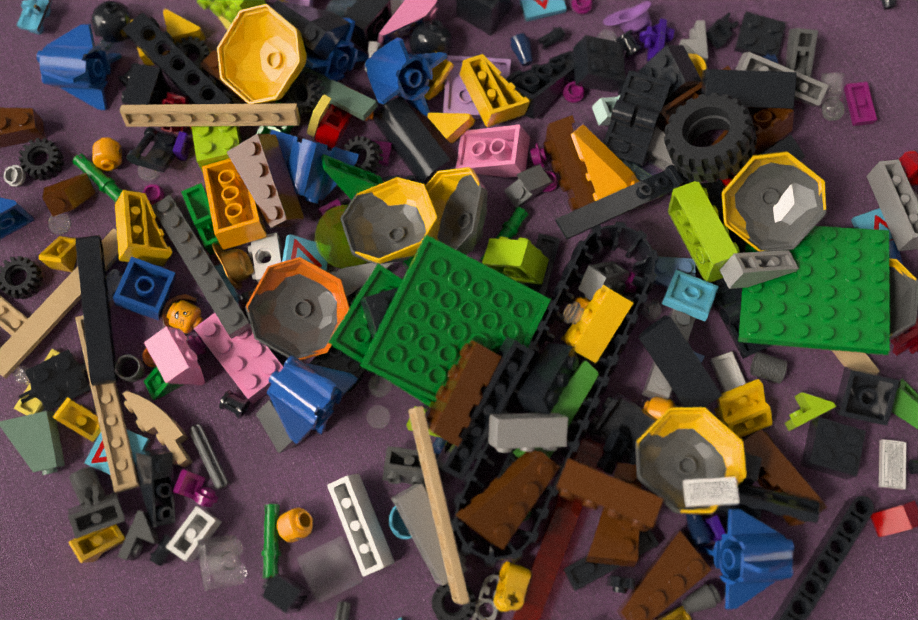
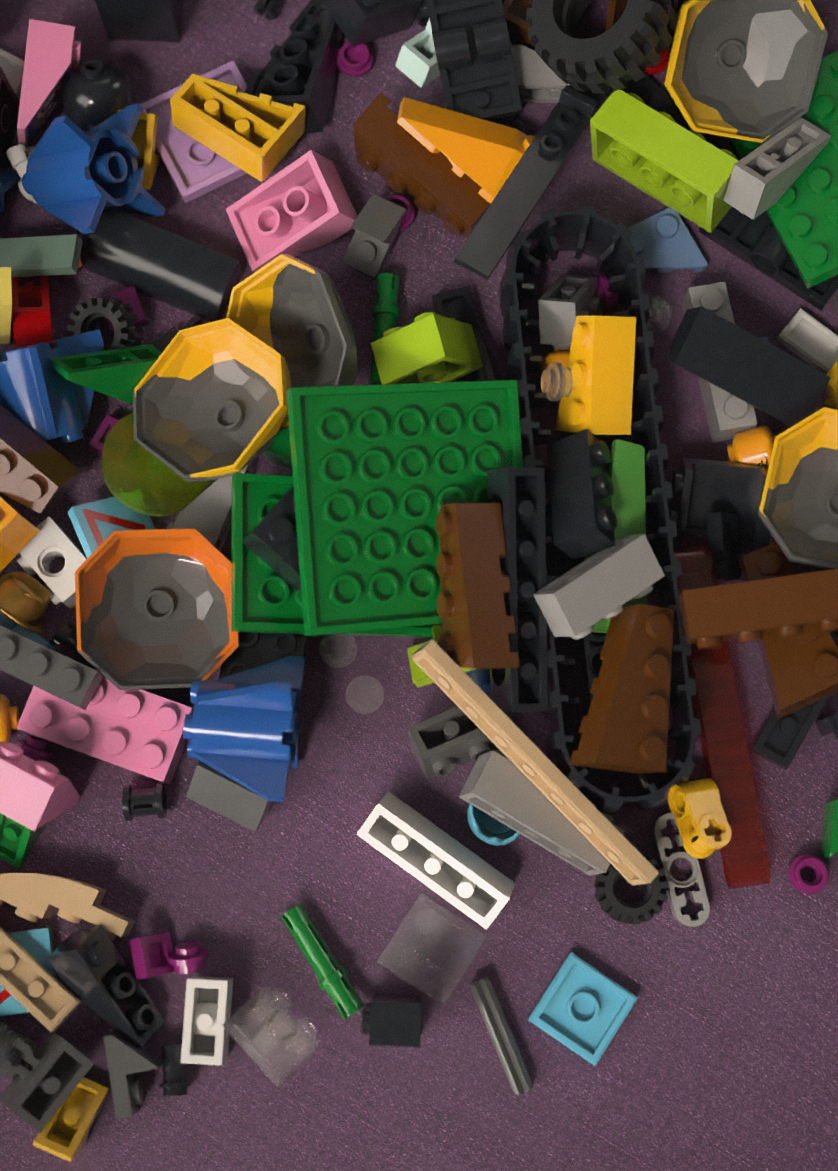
camera: 30 degrees left, 5 degrees up
dark grey axle [189,424,229,489] -> none
light orange head [277,507,313,543] -> none
yellow slope [428,113,475,144] -> none
dark blue cone [510,33,534,67] -> none
magenta plate [530,143,547,168] -> none
clear light blue bar [622,160,652,180] -> none
medium azure tile [662,270,718,321] -> none

